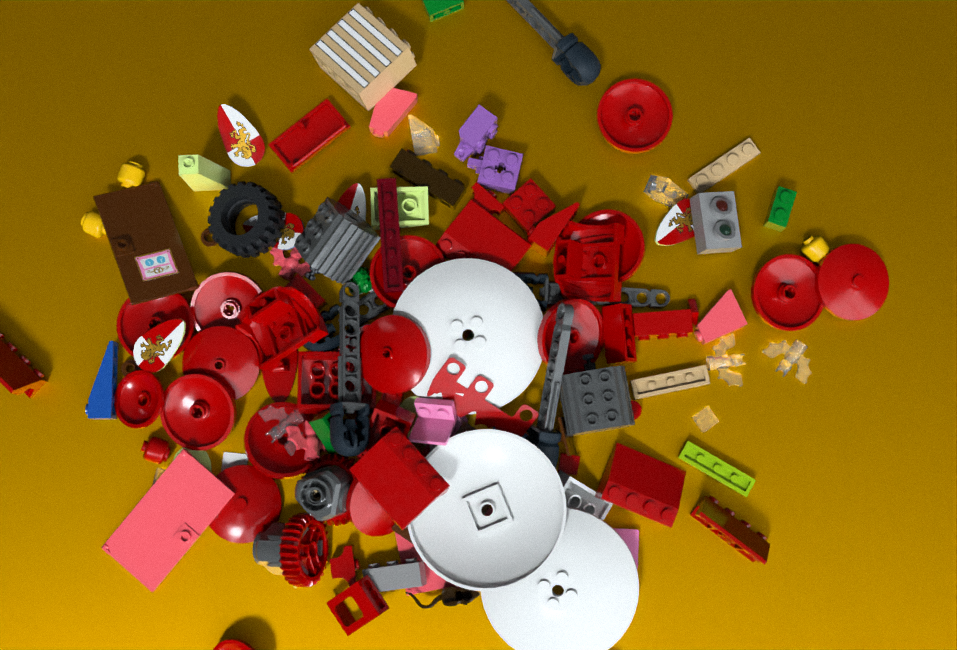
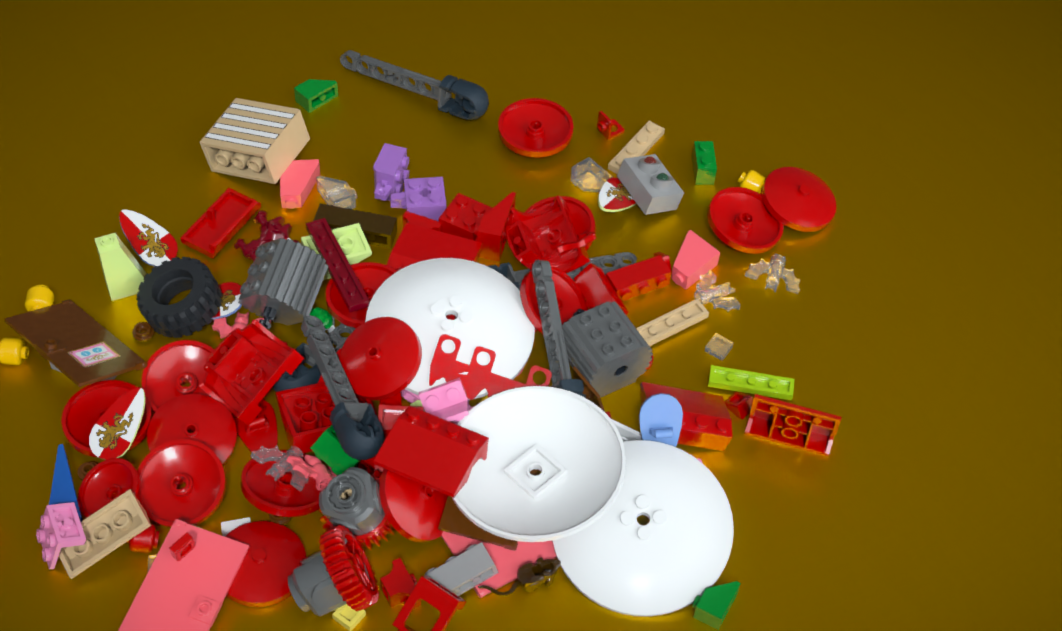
camera: 25 degrees left, 30 degrees down
none -> bright pink bracket [36,502,86,570]
none -> tan slope [59,489,151,579]
none -> red tile [169,532,195,561]
none -> dark red piece [234,210,300,263]
none -> red helmet [556,230,597,253]
none -> red bracket [597,111,625,140]
none -> shield [639,393,683,447]
none -> red slope [725,391,753,419]

